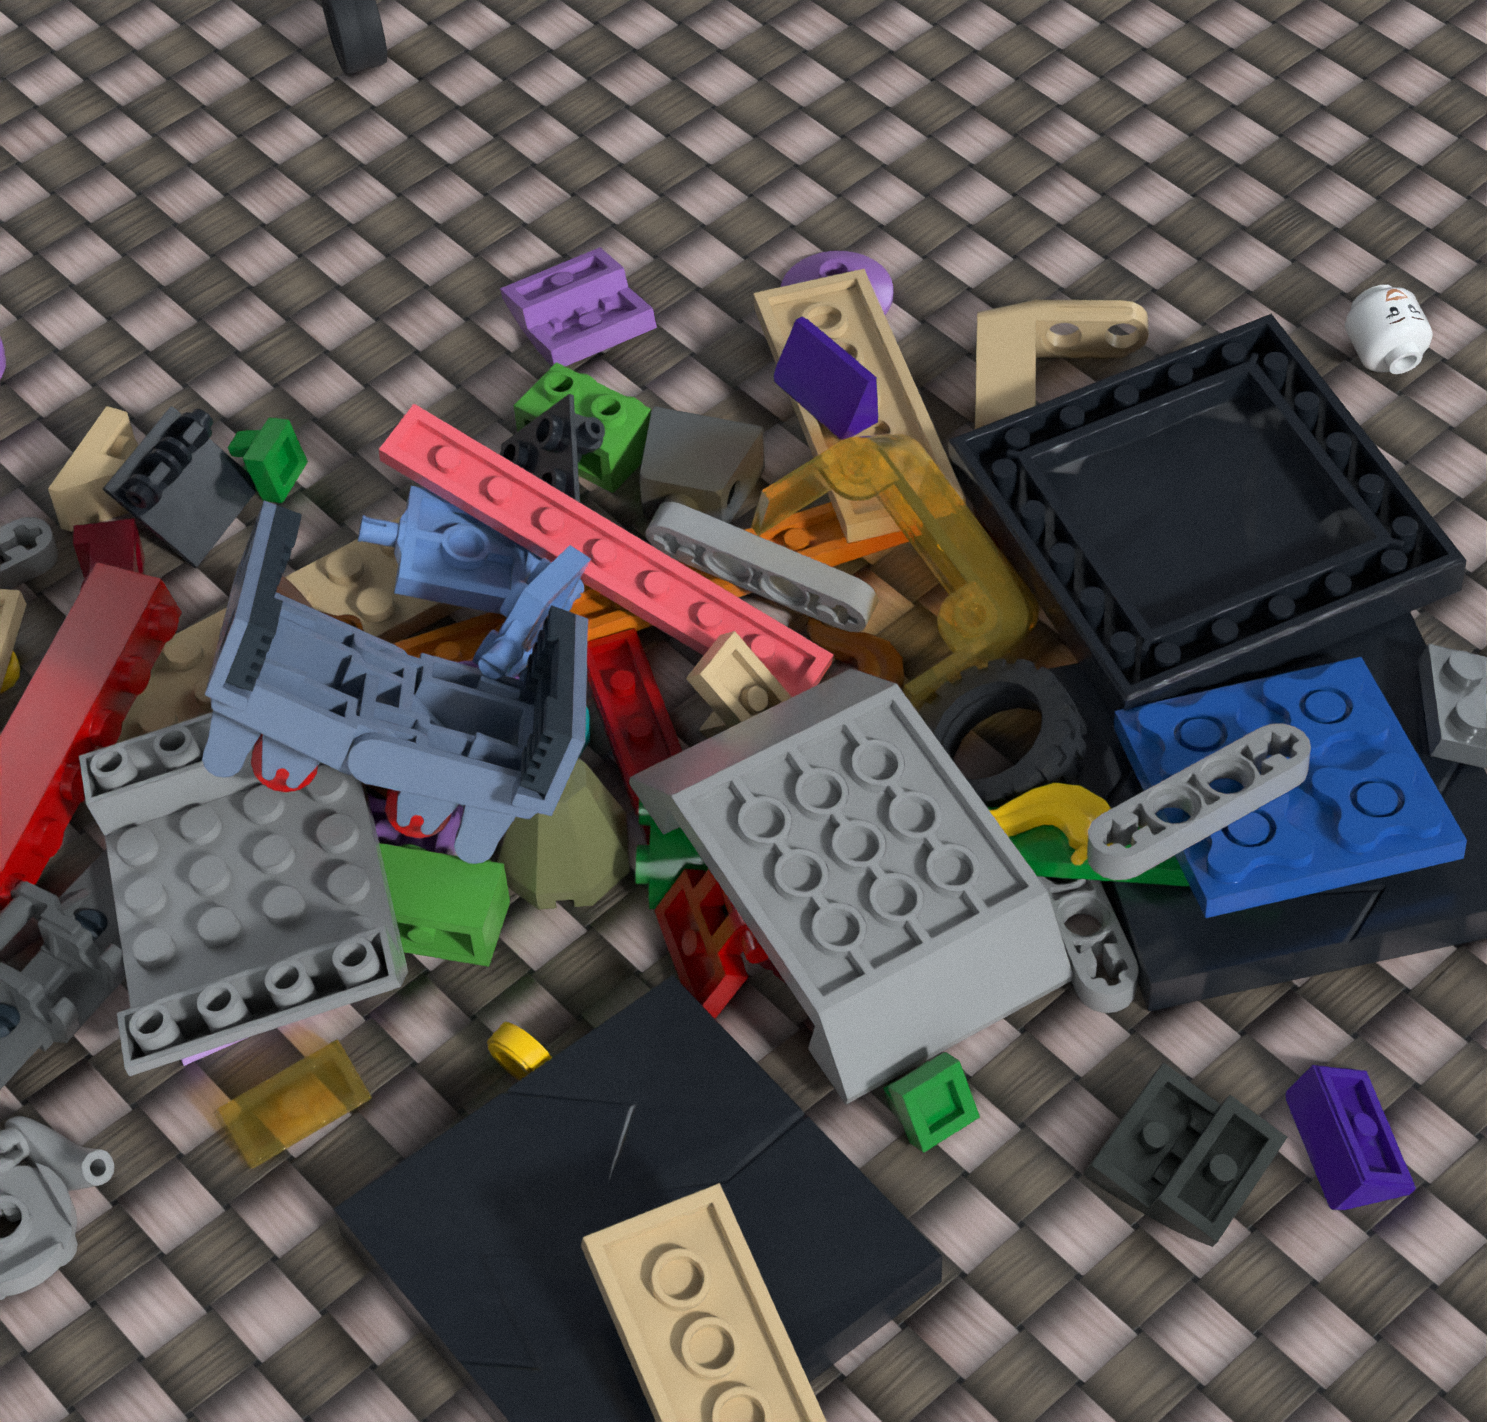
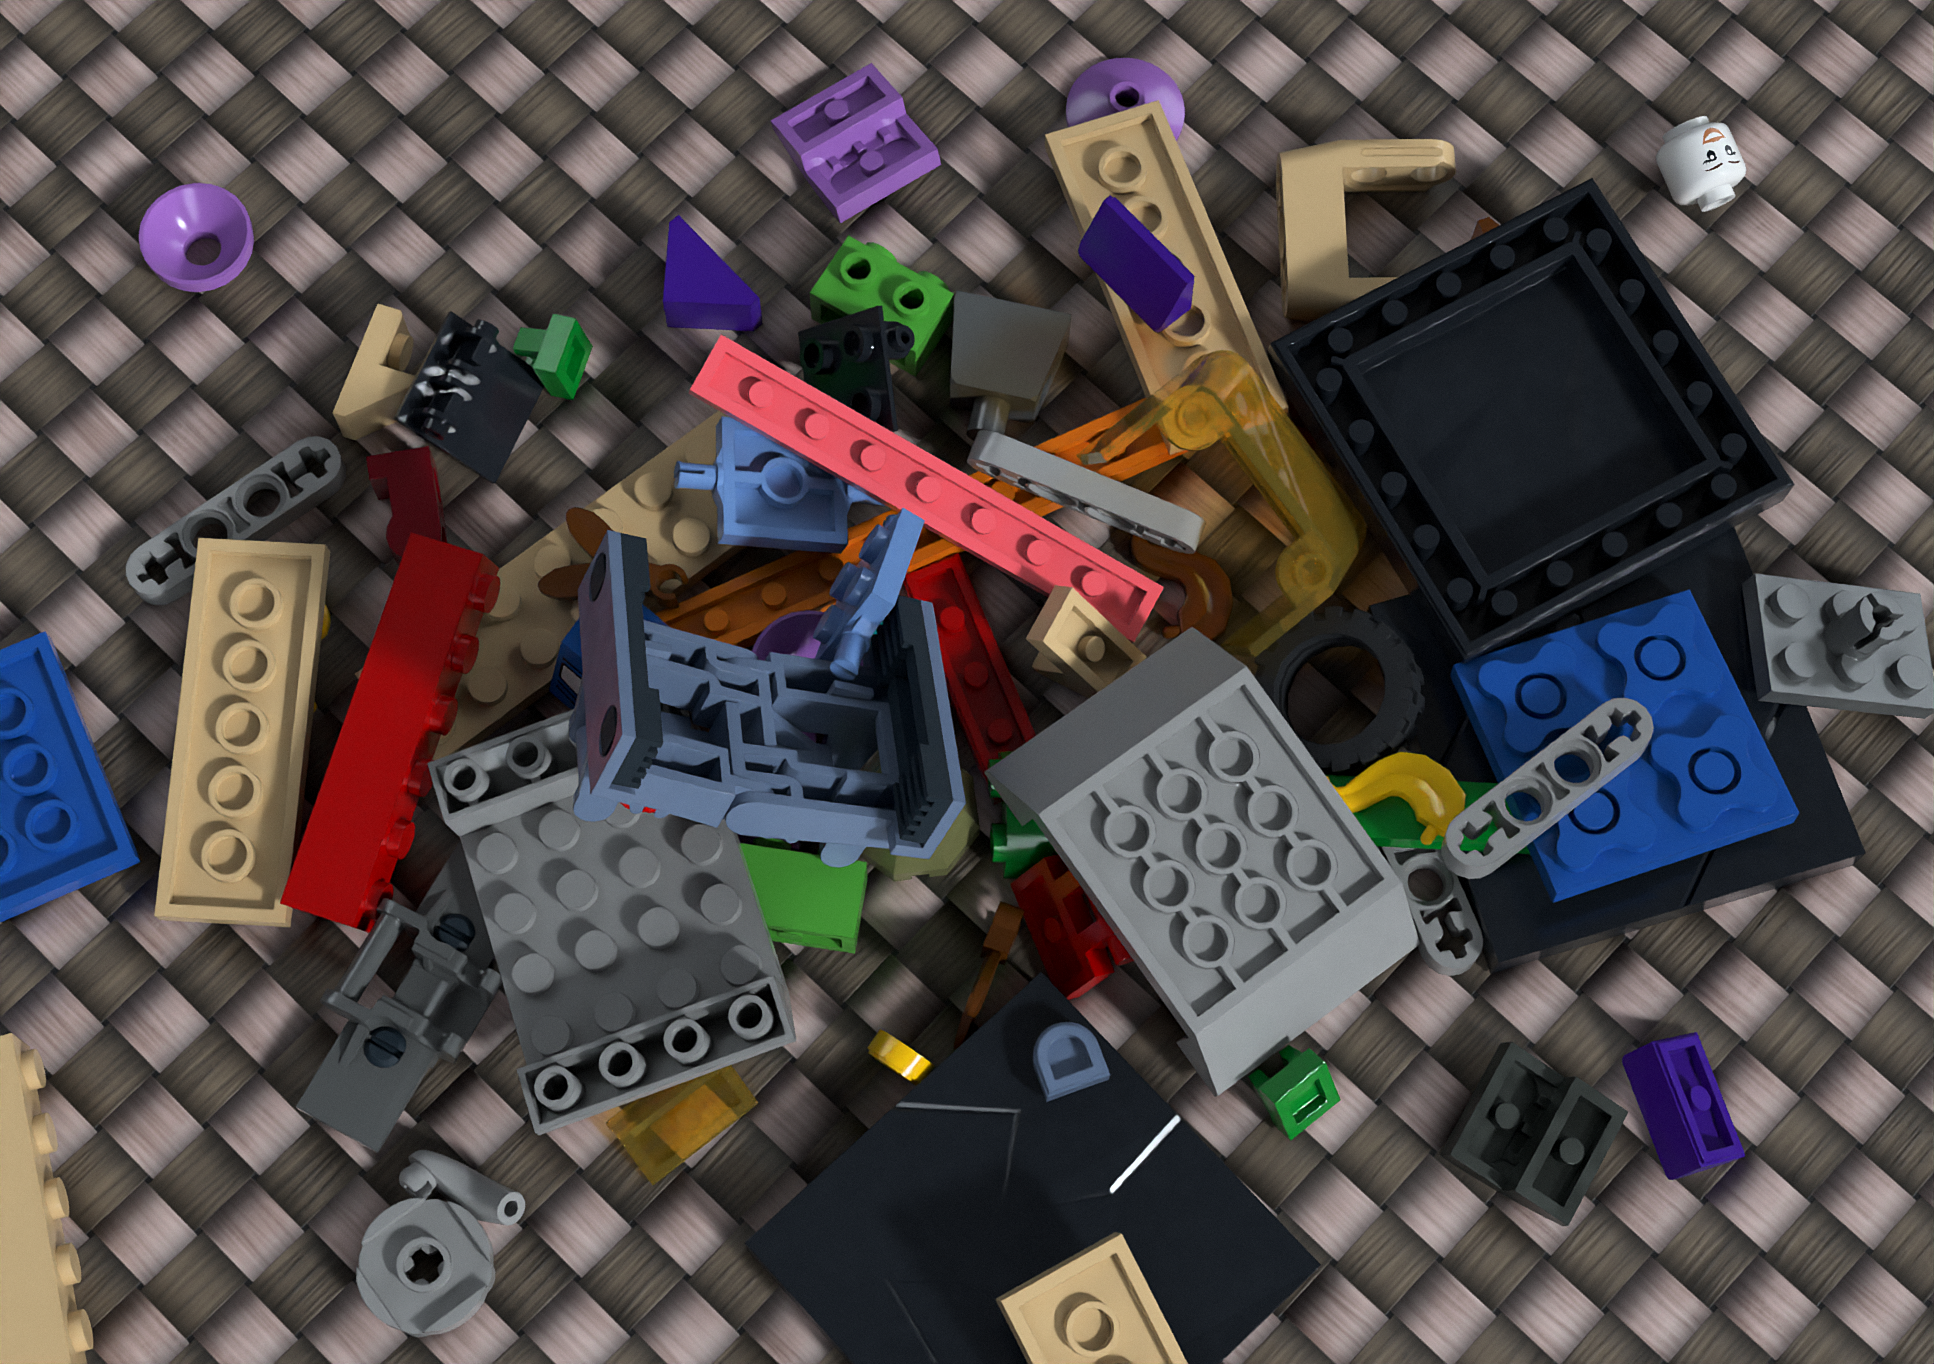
camera: 10 degrees left, 20 degrees up
none -> dark purple slope [663,215,763,331]
none -> reddish brown piece [953,901,1025,1050]
none -> sand blue tile [1033,1022,1110,1102]

